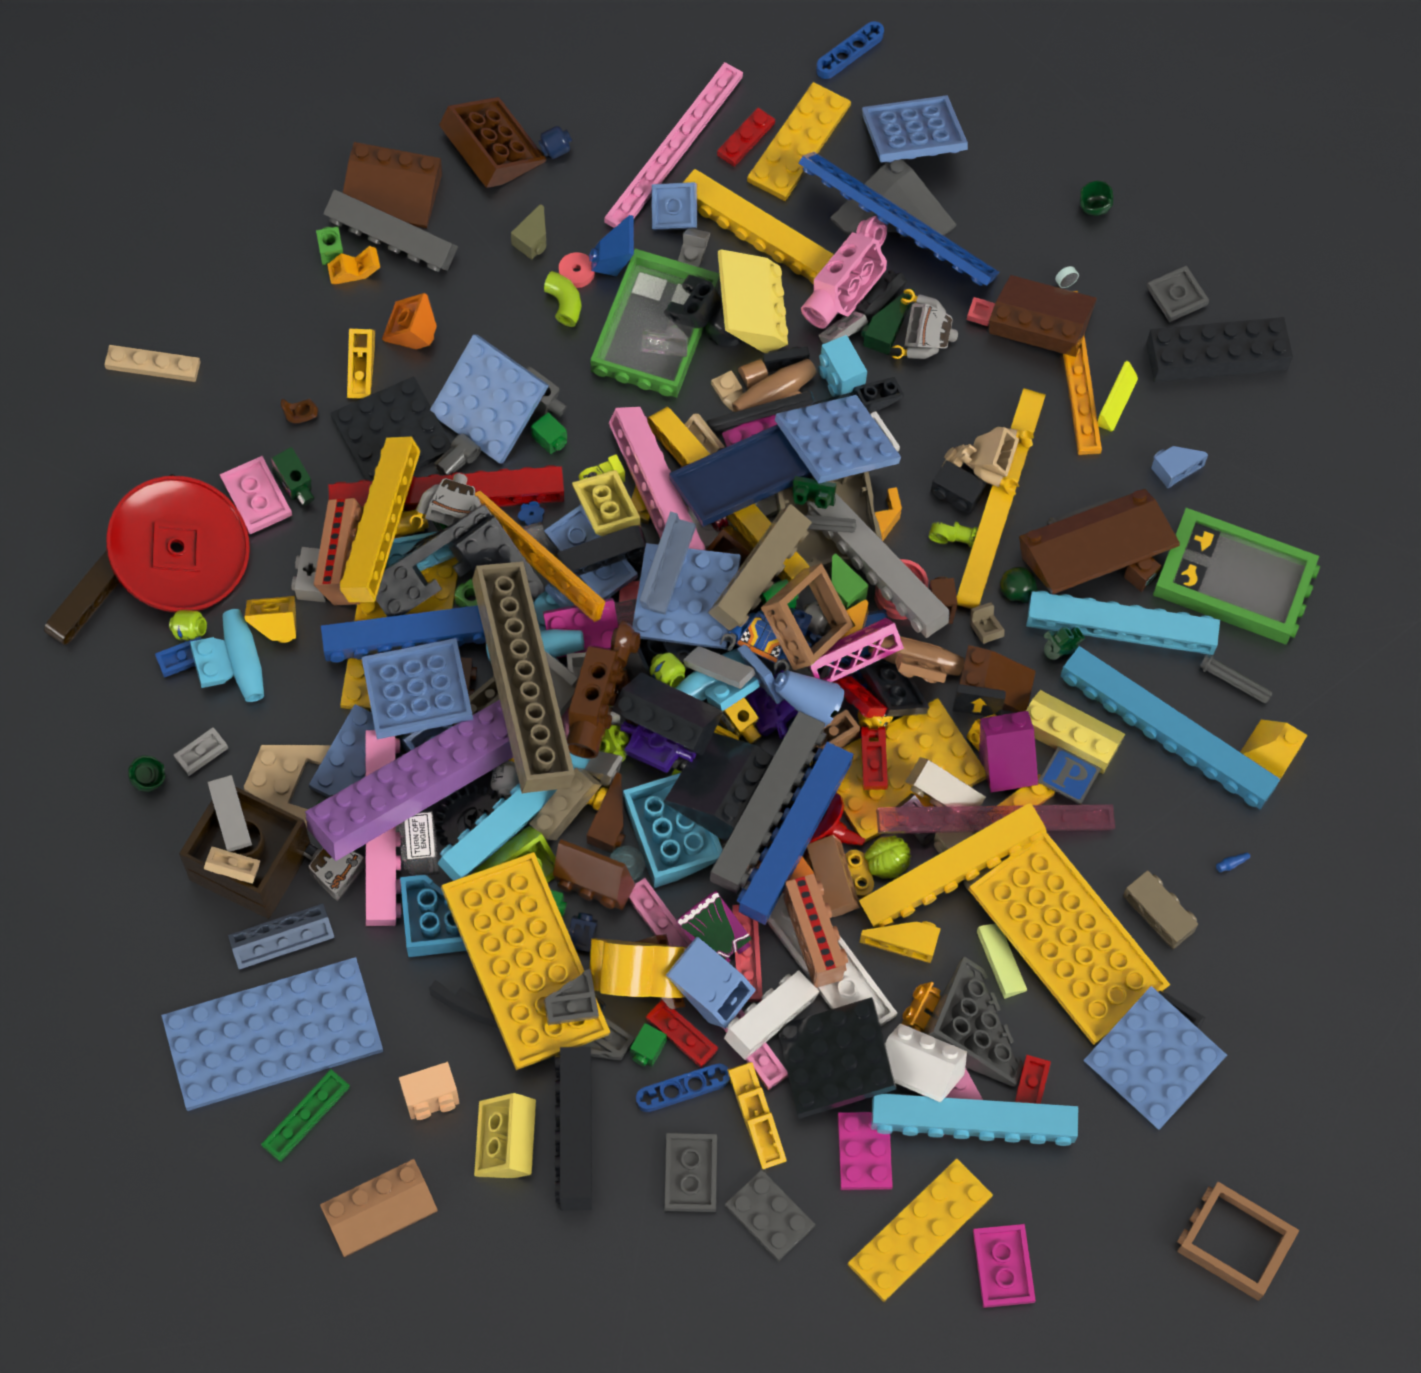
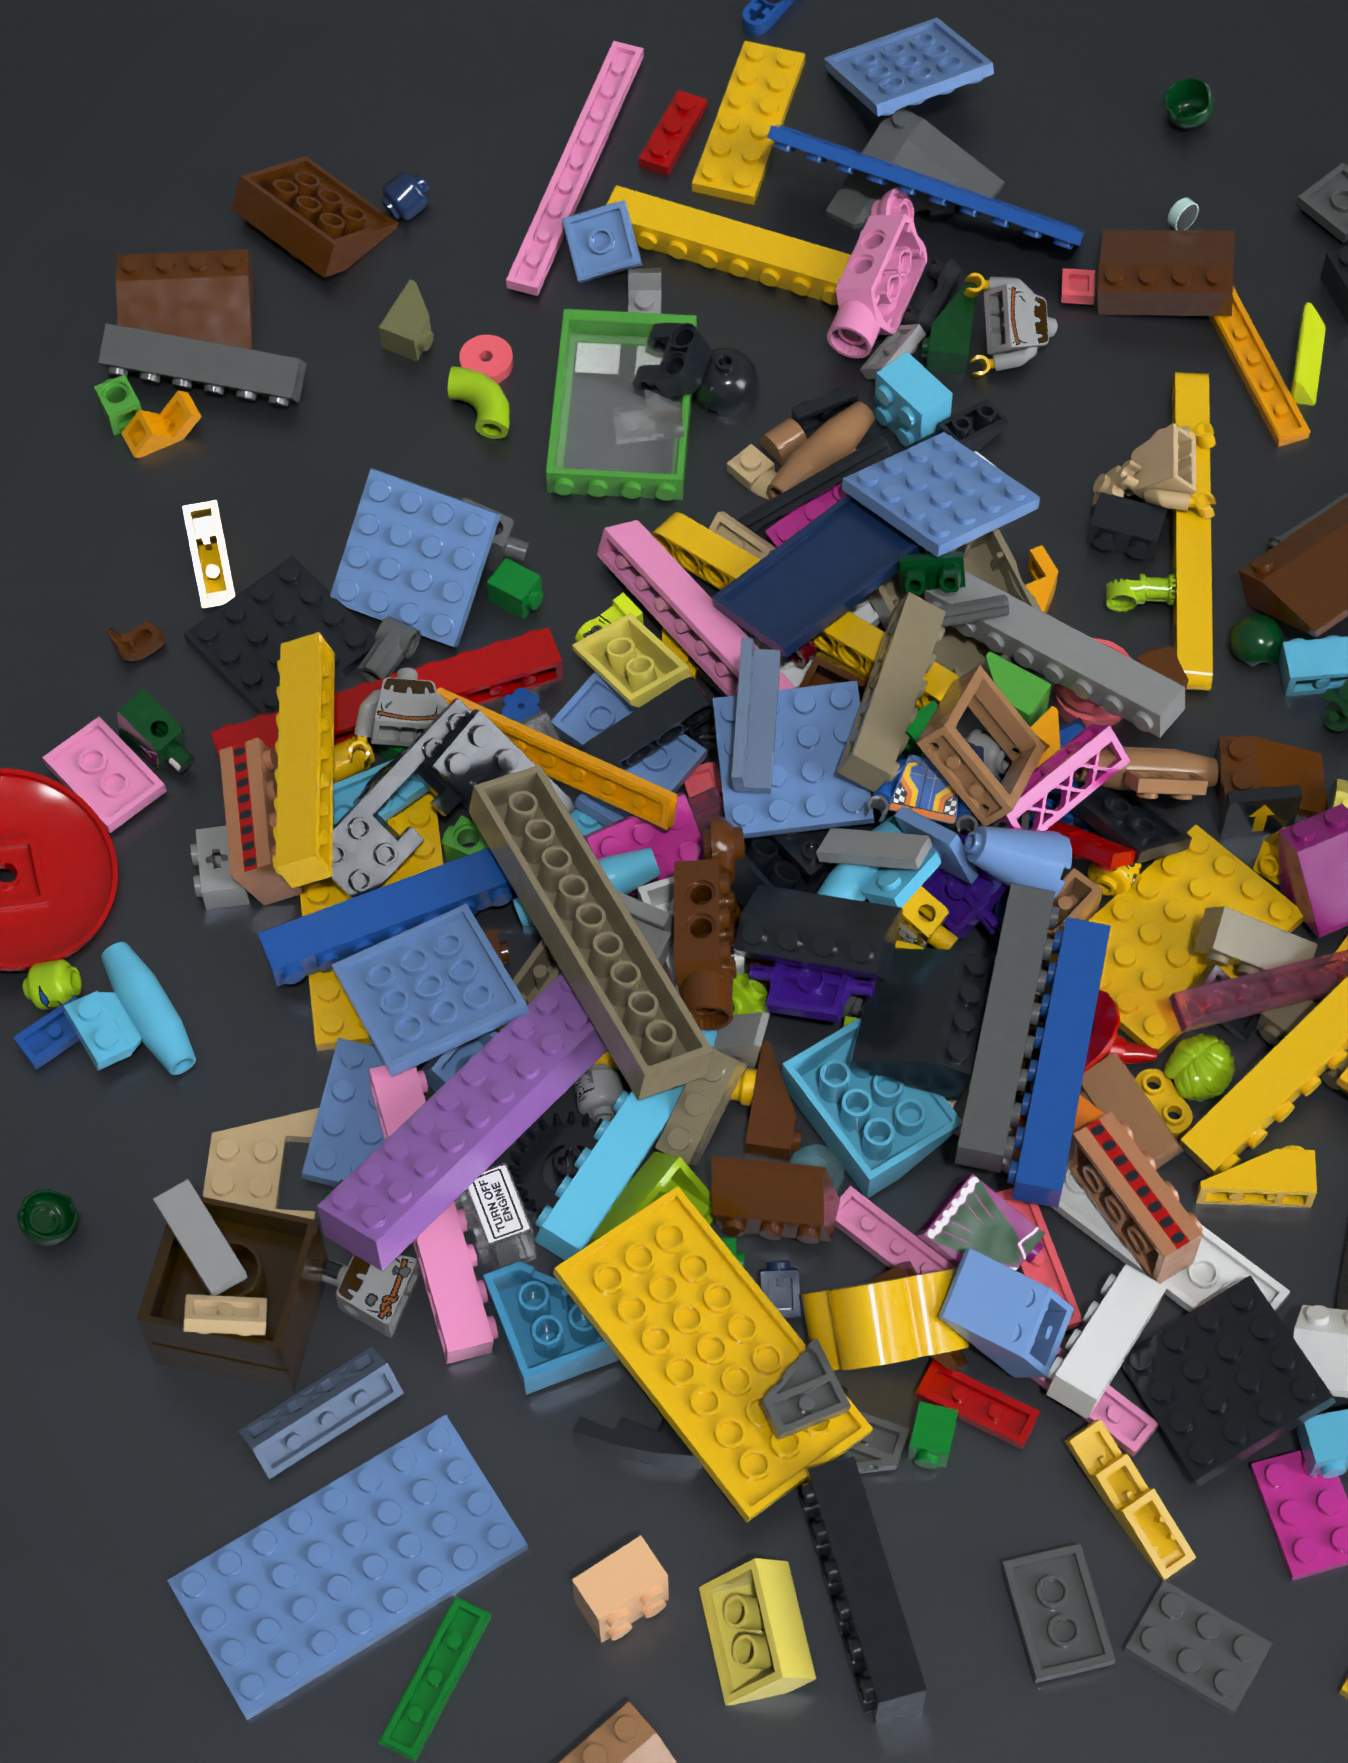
camera: 10 degrees left, 5 degrees down
light grey plate [174,727,228,776] -> none
yellow slope [245,596,297,643] -> none
orange slope [382,293,437,350] -> none
blue slope [589,215,634,277] -> none
blue beam [636,1063,730,1112] -> none
lime head [649,653,685,688] -> none
light yellow slope [718,249,788,353] -> none
red plate [861,726,888,790] -> none
light orange hinge [901,982,941,1032] -> none
dark tan bracket [970,602,1005,644] -> none

